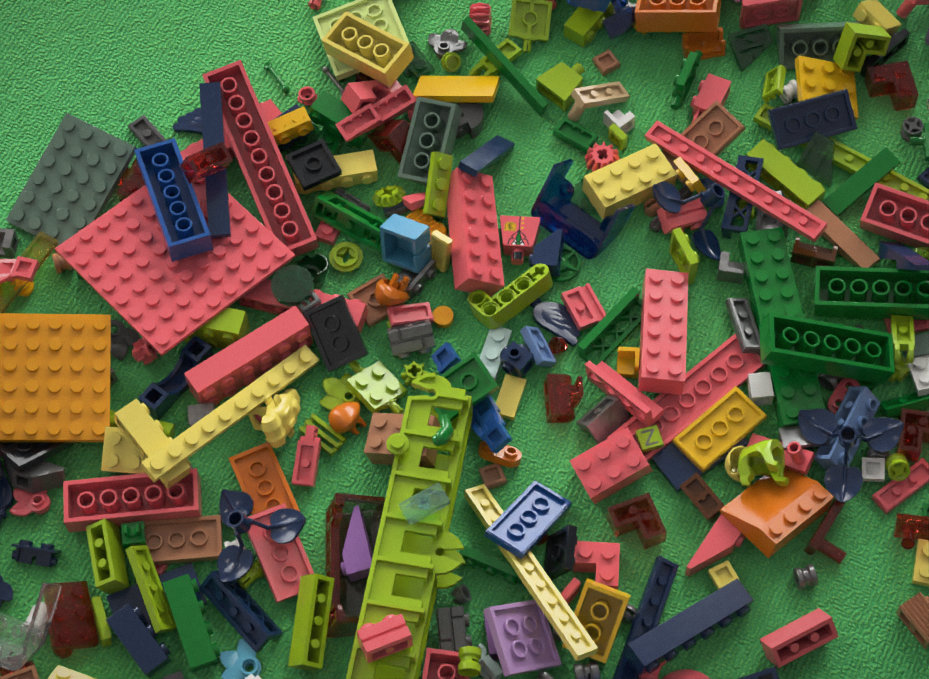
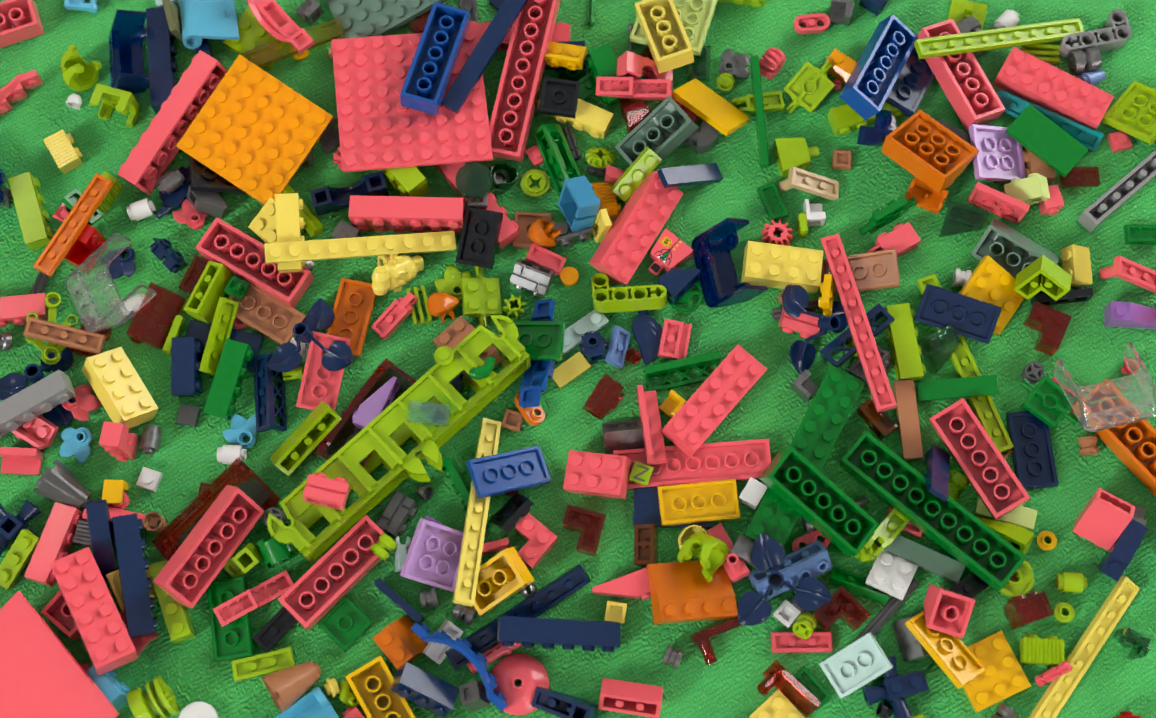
camera: 35 degrees right, 10 degrees up
clear red brick [180,142,233,184] -> none
coral plate [297,86,317,106] -> none
lime plate [669,227,700,285] -> none
dark grey tile [725,298,760,353] -> none
lime tile [762,64,786,103] -> none
none -> clear red plate [178,255,209,294]

